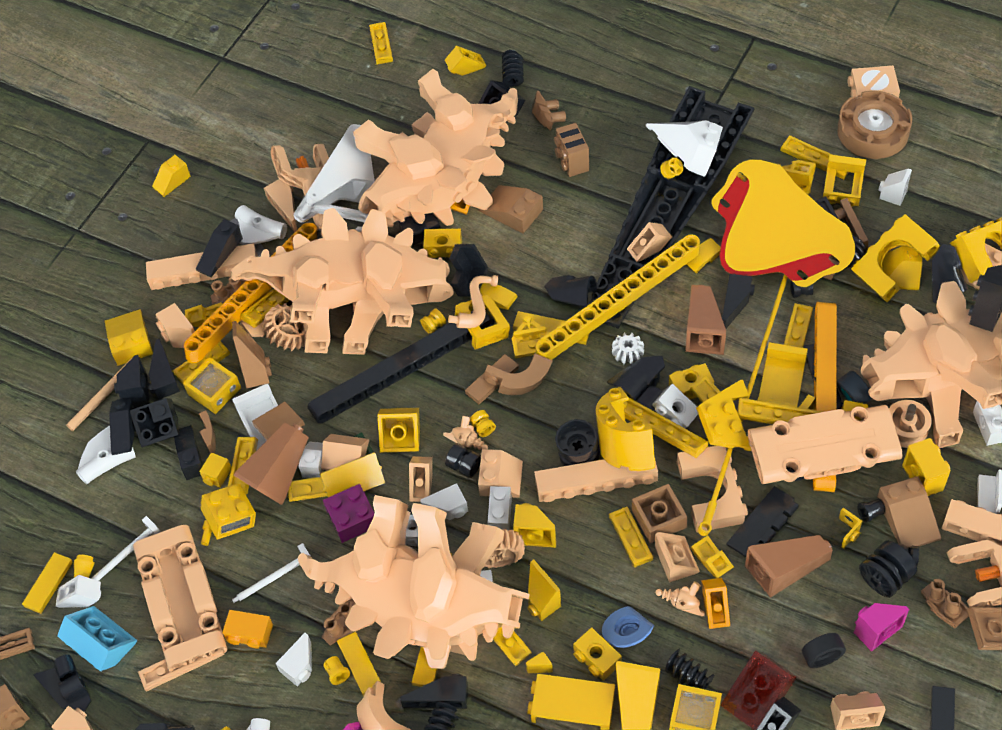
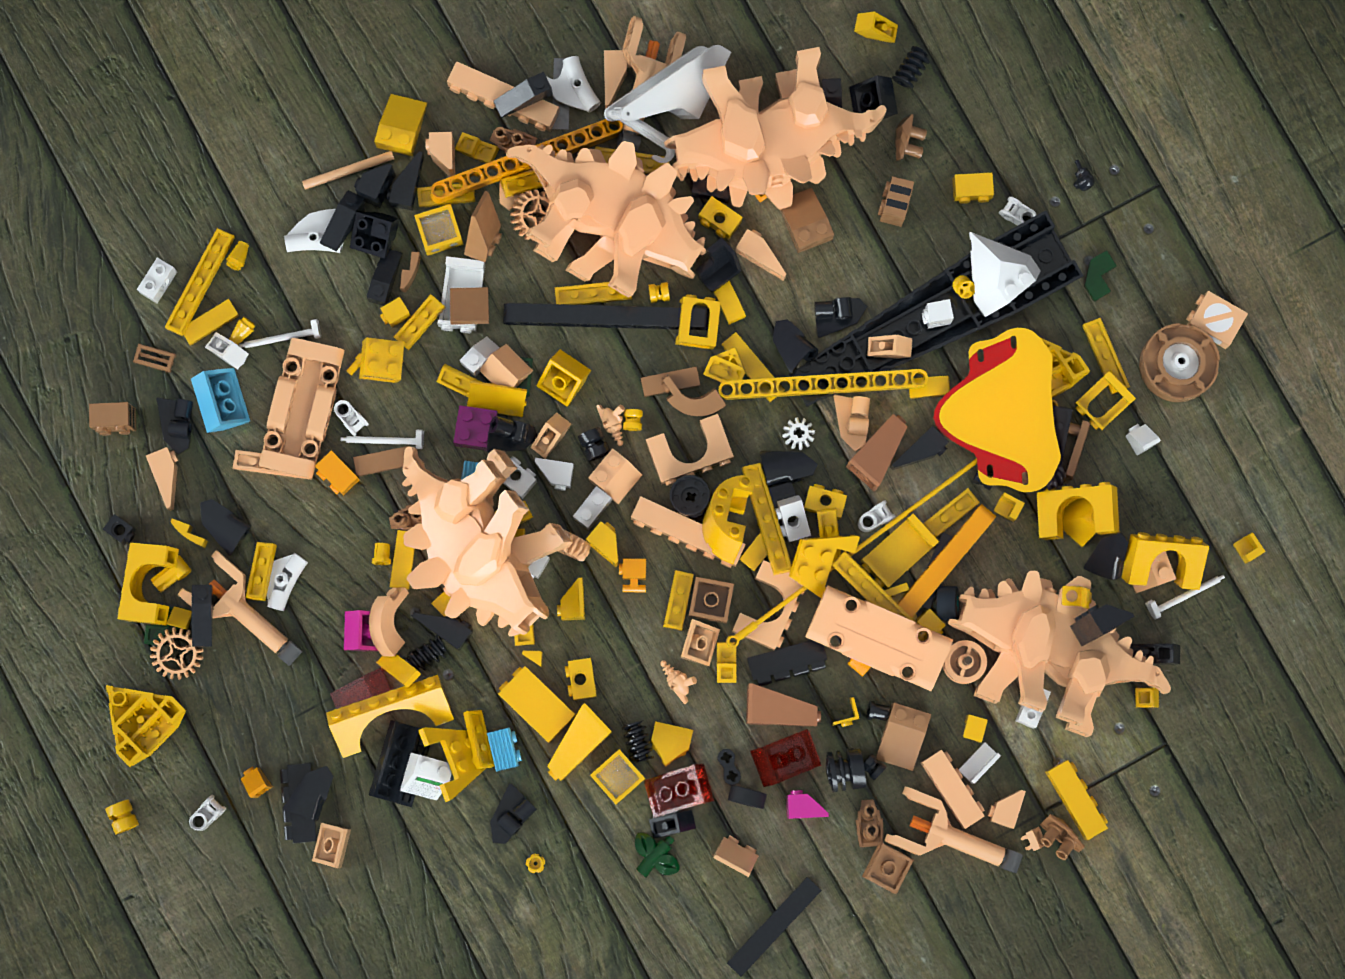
camera: 25 degrees right, 25 degrees up
nougat slope [234,423,309,505] -> none
white slope [276,633,312,687] -> none
light nougat animal [448,275,498,328] -> none
medium blue hat [602,606,655,648] -> none
light orange slope [701,578,730,629] -> none
yellow brick [902,438,950,496] -> none
none -> yellow tile [165,228,235,336]
none -> yellow cone [226,241,249,271]
none -> white piece [334,400,369,437]
none -> medium nougat tile [353,446,410,477]
none -> black panel [487,416,538,453]
none -> yellow tile [555,282,632,305]
none -> light orange brick [619,559,646,593]
none -> light nougat arch [646,414,734,486]
none -> yellow slope [651,721,693,767]
none -> black axle [717,749,741,785]
none -> light nougat slope [735,229,786,281]
none -> yellow slope [739,532,767,571]
none -> clear red slope [750,729,821,787]
none -> black panel [814,297,868,338]
none -> light nougat panel [833,395,870,451]
none -> white piece [858,500,896,532]
none -> white brick [922,299,954,329]
none -> yellow brick [952,173,994,204]
none -> yellow panel [963,715,988,743]
none -> yellow panel [994,492,1025,522]
none -> white piece [999,197,1036,226]
none -> yellow bracket [1061,586,1092,609]
none -> black piece [1073,159,1095,191]
none -> dark green tile [1084,250,1117,302]

